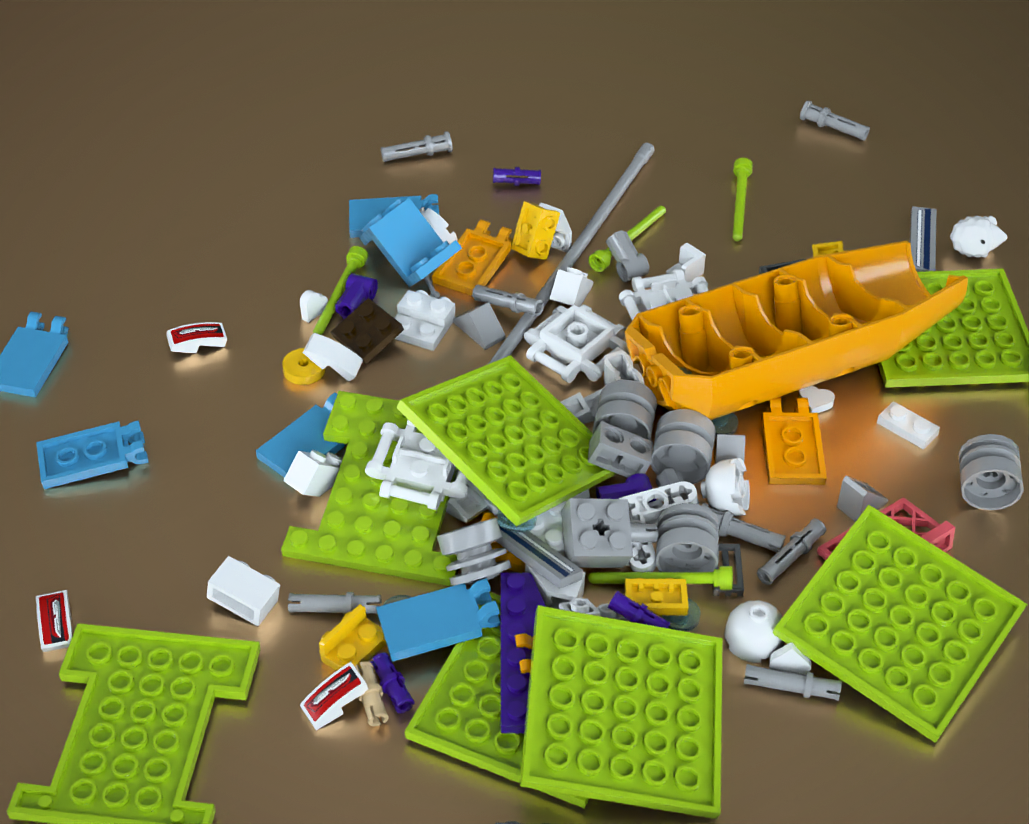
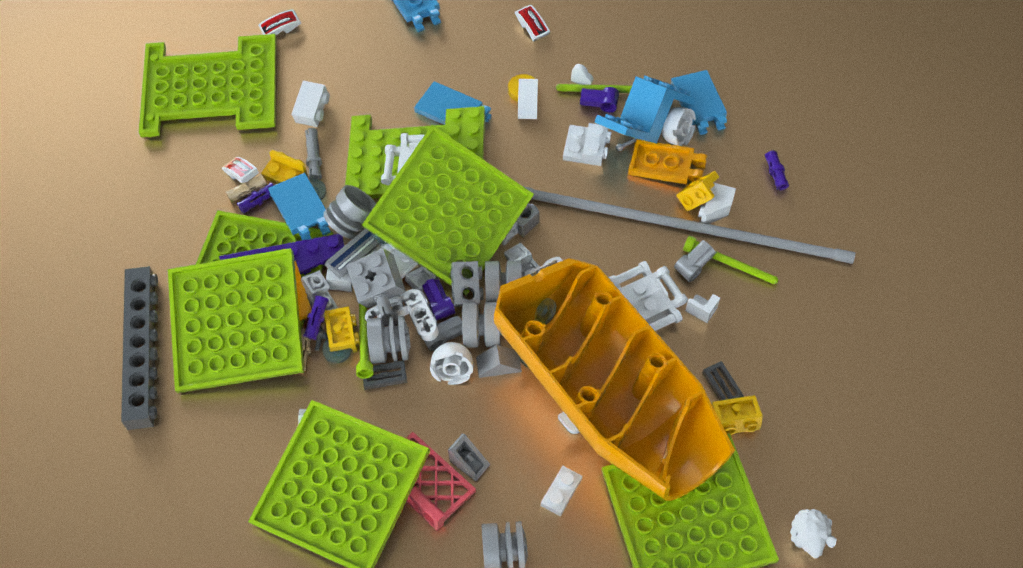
camera: 80 degrees right, 15 degrees up
white slope [283,450,343,497] -> none
dark brown plate [331,298,404,364] -> none
light grey pin [381,131,453,162] -> none
light grey slope [453,302,506,350] -> none
light grey pin [472,284,544,316] -> none
white brick [524,304,629,383] -> none
white slope [550,267,594,307] -> none
light grey pin [702,503,786,553] -> none
white cylinder [724,600,785,663] -> none
lime piece [733,158,753,242] -> none
light grey pin [744,664,842,701] -> none
light grey pin [757,519,826,585] -> none
light orange tile [761,398,827,485] -> none
light grey pin [800,100,870,141] -> none
tile [910,206,937,272] -> none

